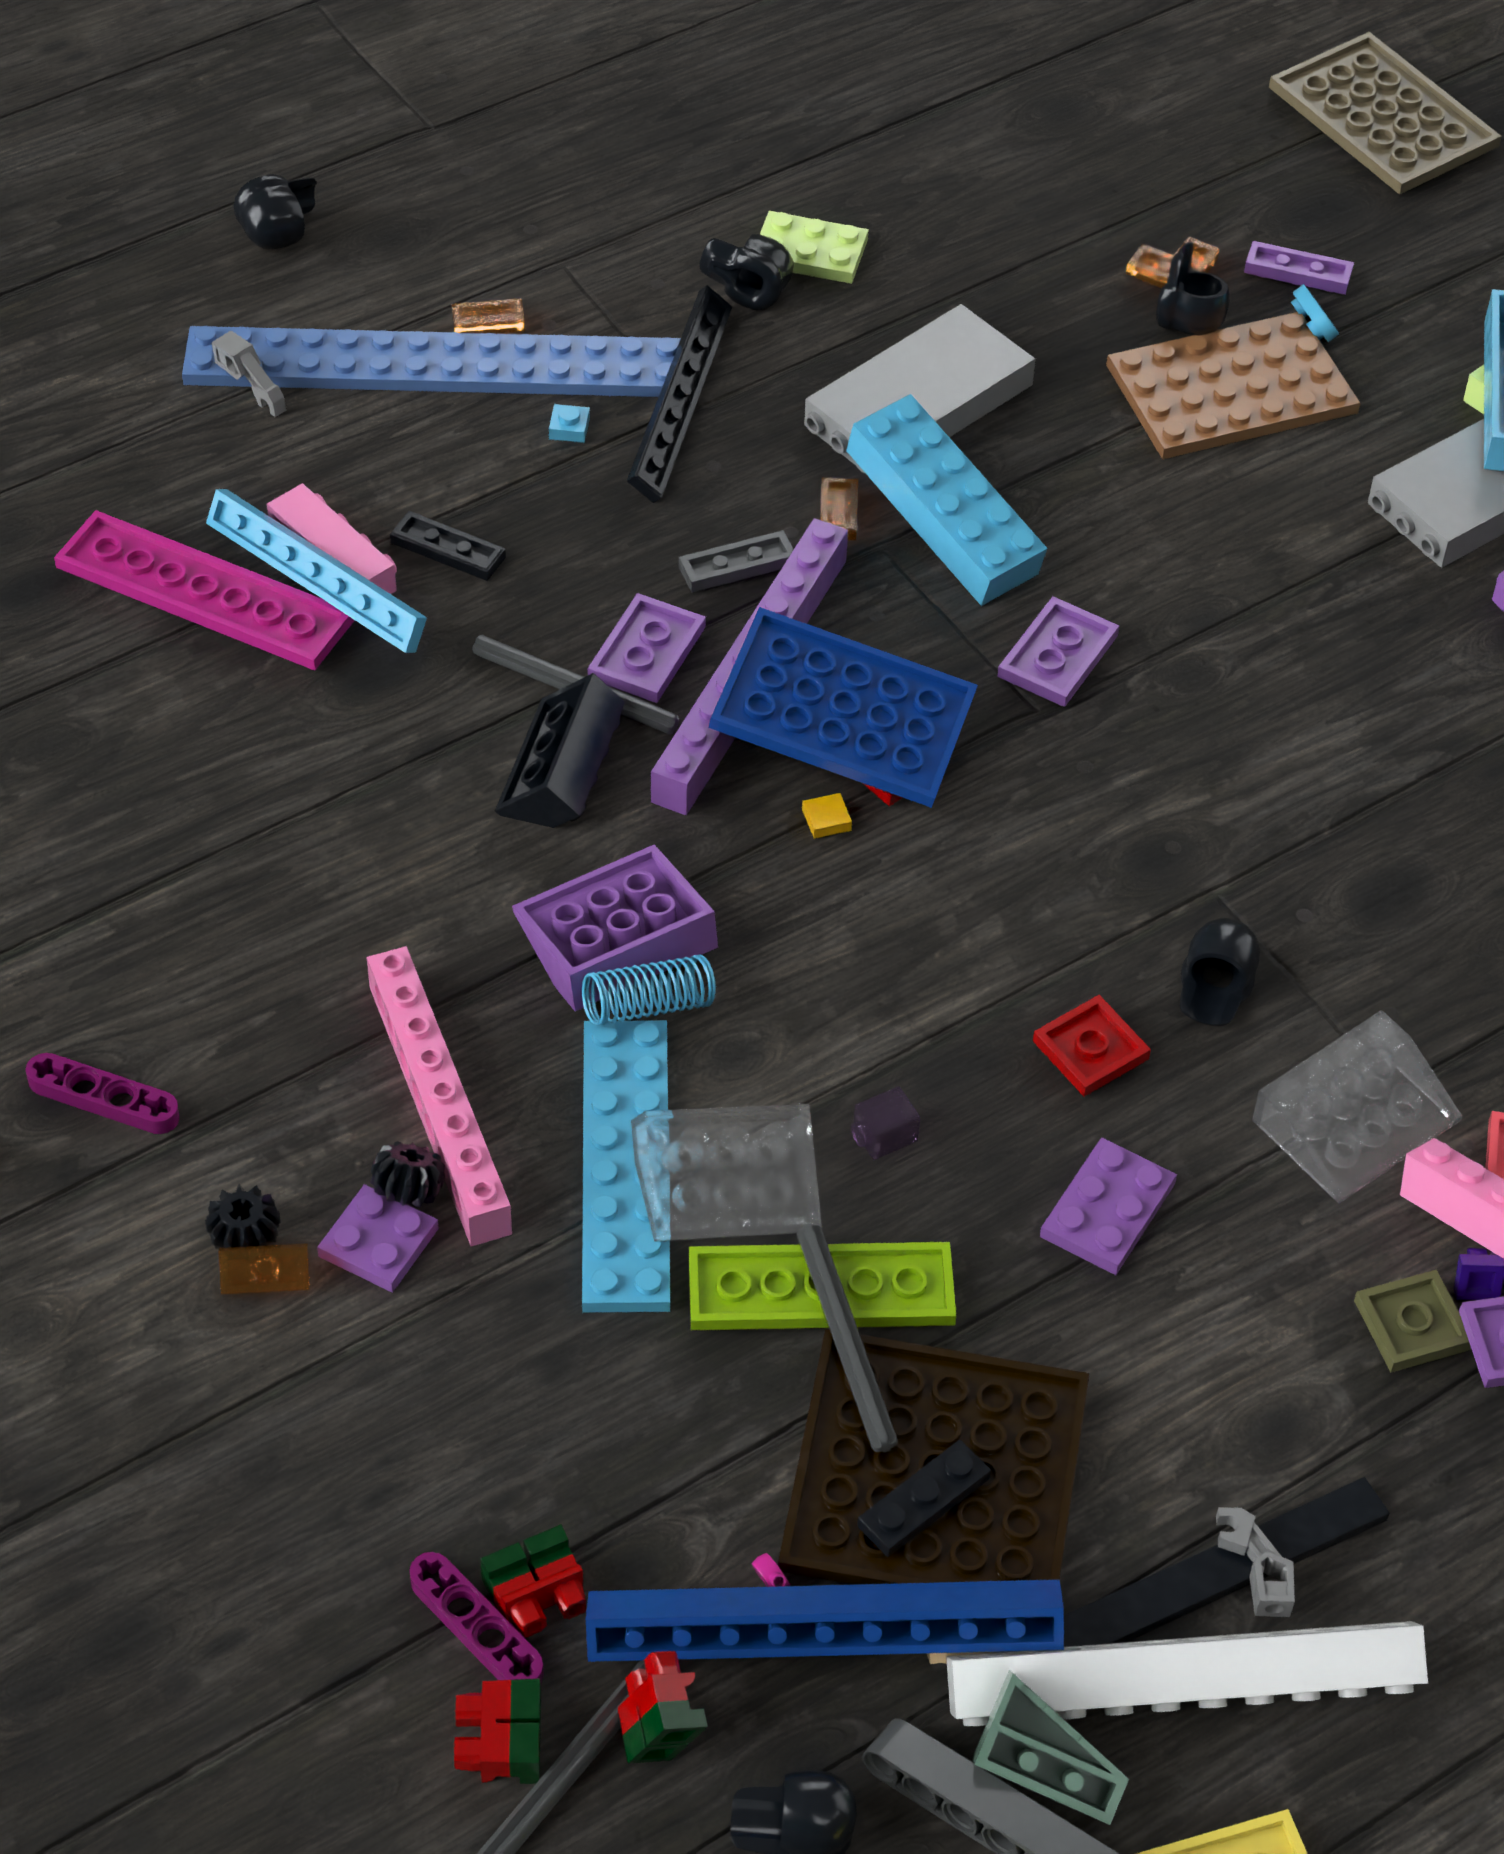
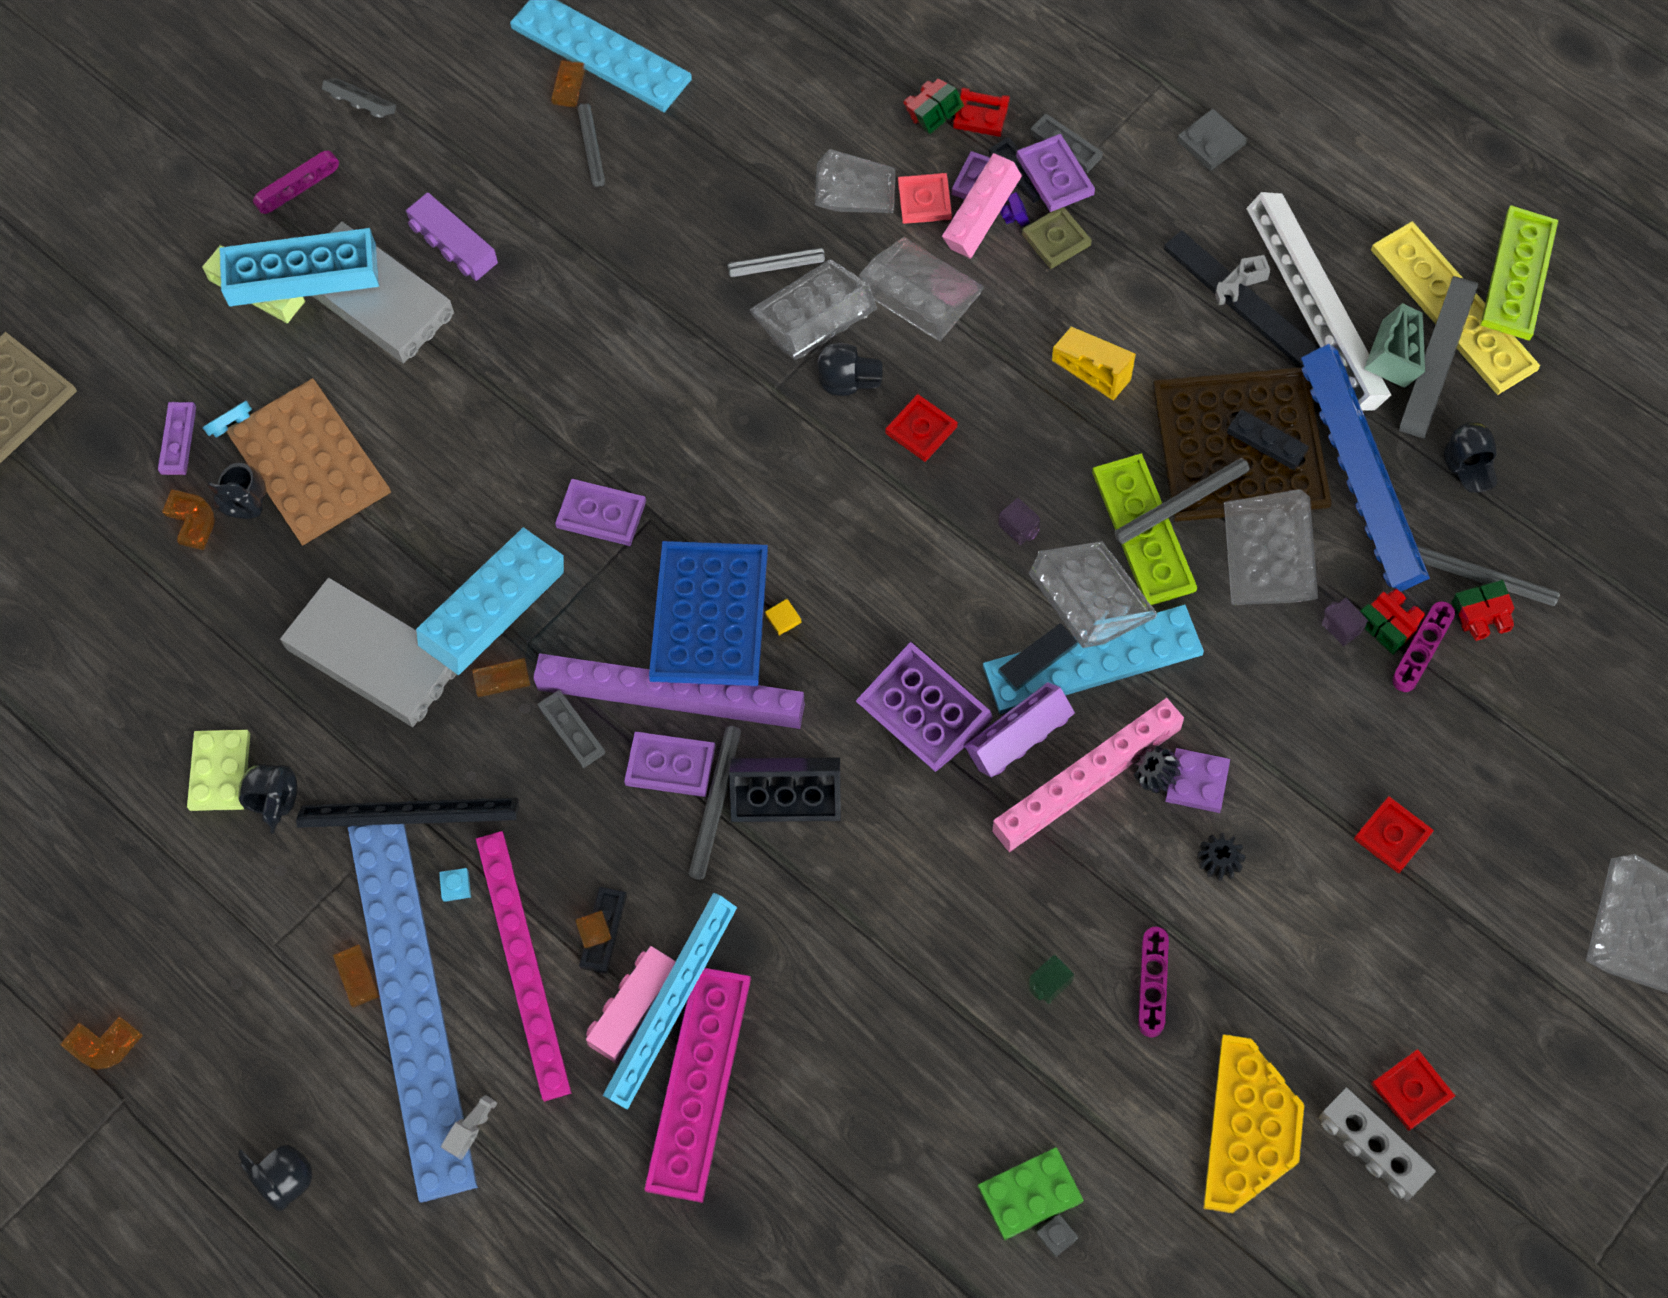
camera: 100 degrees left, 15 degrees up
clear orange plate [218,1243,310,1294] -> none
medium azure piece [582,954,716,1026] -> none
hips [617,1651,708,1763] -> none
dark pink piece [752,1553,790,1587] -> none
medium lavender plate [1040,1137,1177,1275] -> none
none -> clear orange plate [60,1016,143,1069]
none -> dark pink plate [476,831,571,1102]
none -> clear orange plate [575,911,612,948]
none -> axle [727,247,825,277]
none -> clear slope [750,259,877,361]
none -> brick [964,682,1075,777]
none -> black tile [998,623,1078,692]
none -> clear green brick [1029,954,1074,1004]
none -> yellow wedge [1052,327,1136,401]
none -> clear slope [1224,489,1318,605]
none -> clear purple brick [1322,598,1368,646]
none -> red plate [1354,796,1434,874]

